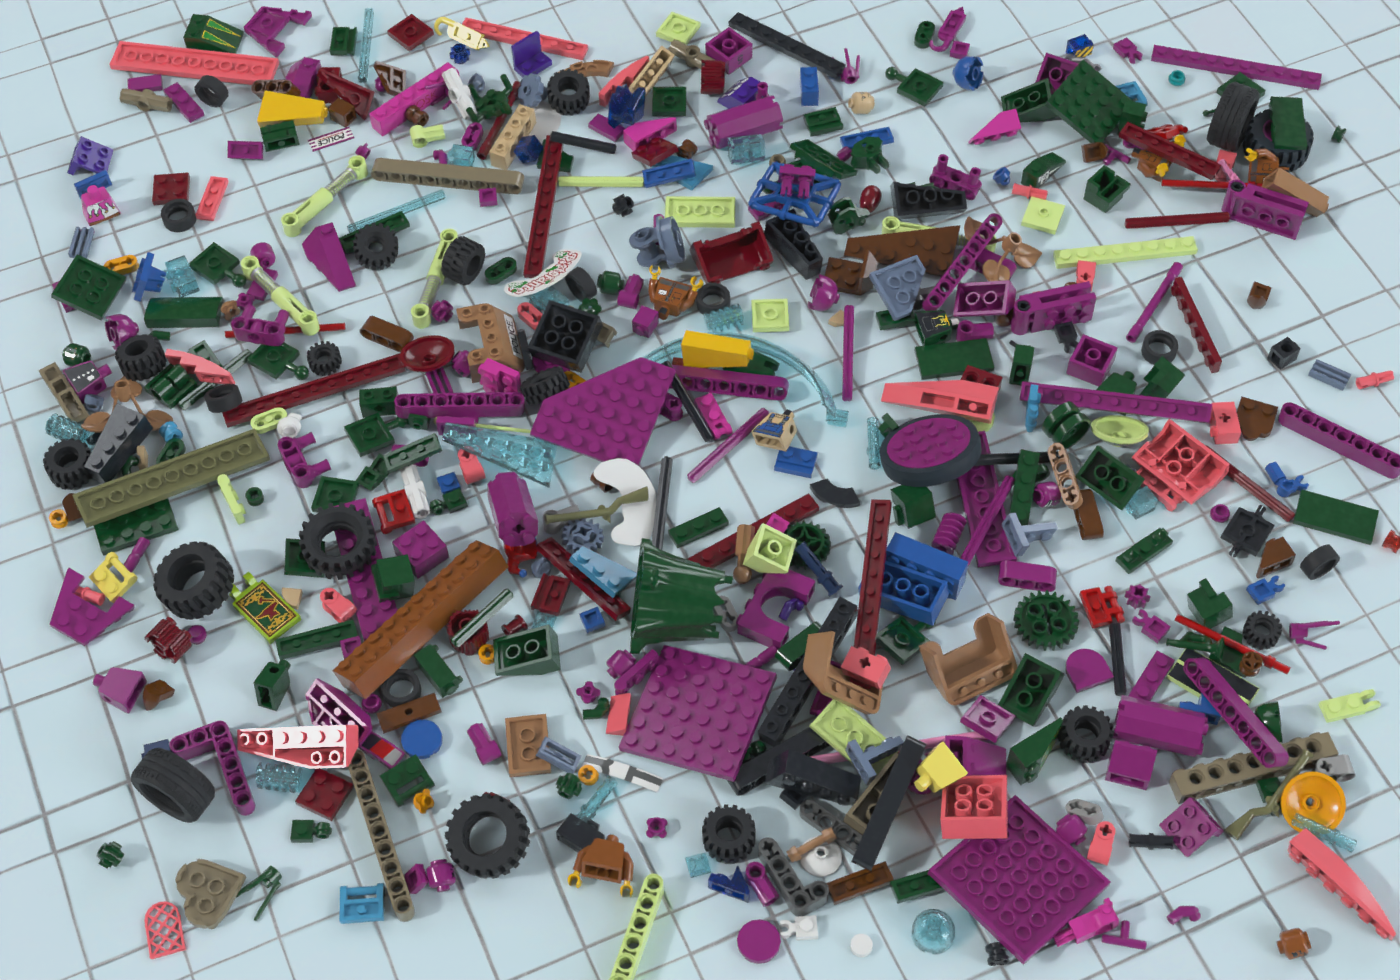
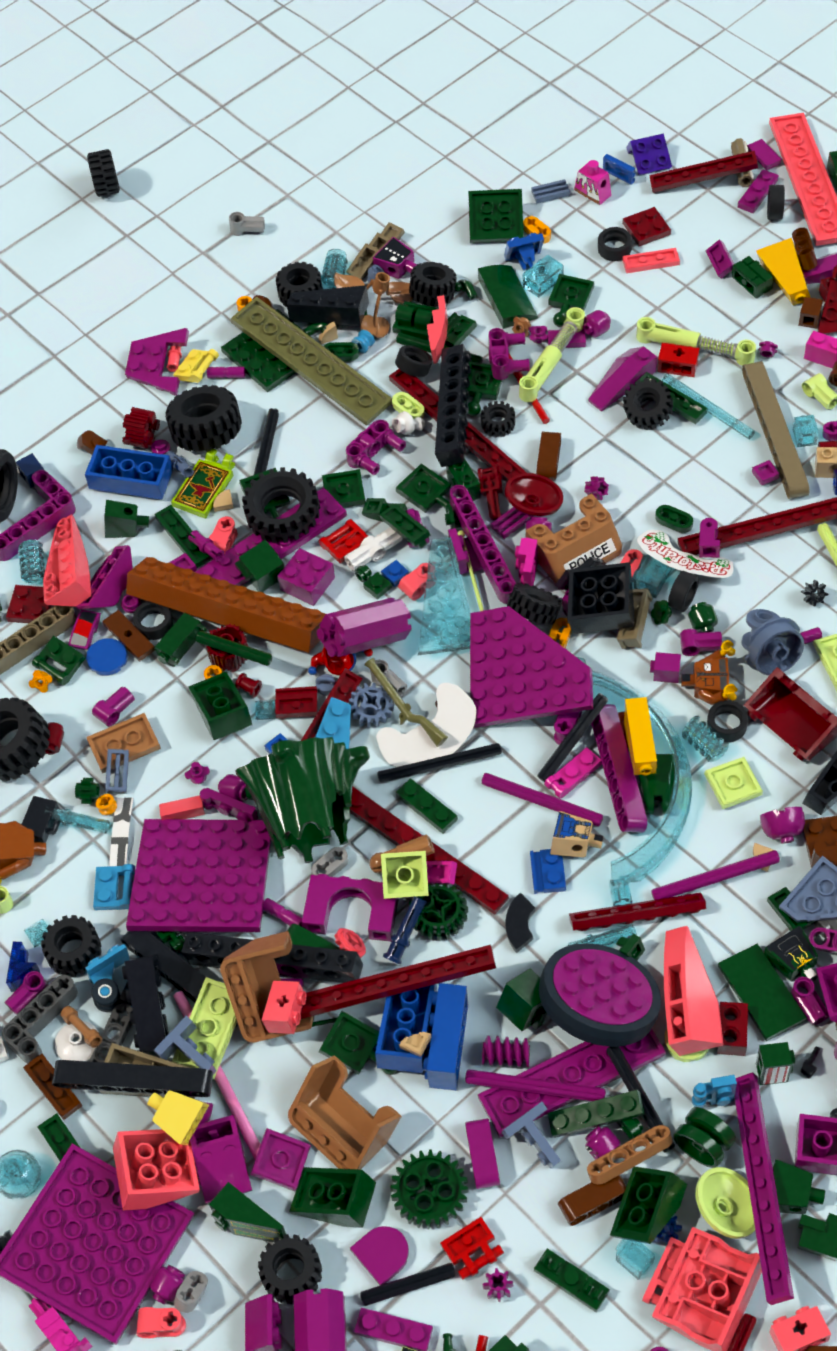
camera: 75 degrees right, 0 degrees up
dark green head [62,343,91,367] -> none
magenta torso [93,667,147,714] -> none
magenta cylinder [105,314,139,351] -> none
yellowish green hinge [217,474,246,525] -> none
dark green bush [245,487,264,506] -> none
sticker [308,127,354,152] -> none
yellowish green piece [411,229,458,329] -> none
magenta arm [433,149,448,164] -> none
black tyre [441,236,485,286] -> none
dark green arm [583,697,610,720] -> none
magenta plate [646,817,667,838] -> none
dark purple arm [778,598,804,621] -> none
magenta plate [1132,609,1171,644] -> none
none -> blue brick [85,445,173,500]
none -> plate [85,944,130,1012]
none -> dark azure plate [93,864,135,910]
none -> sand blue pin [165,451,194,478]
none -> magenta pin [188,530,224,562]
none -> black axle [254,408,279,475]
none -> coral gear [334,928,366,958]
none -> tan tile [399,1032,431,1057]
none -> black brick [435,344,472,467]
none -> dark red connector [478,464,503,520]
none -> dark red plate [569,892,706,931]
none -> dark red plate [649,150,758,193]
none -> red brick [657,343,700,378]
none -> magenta leg [699,518,720,558]

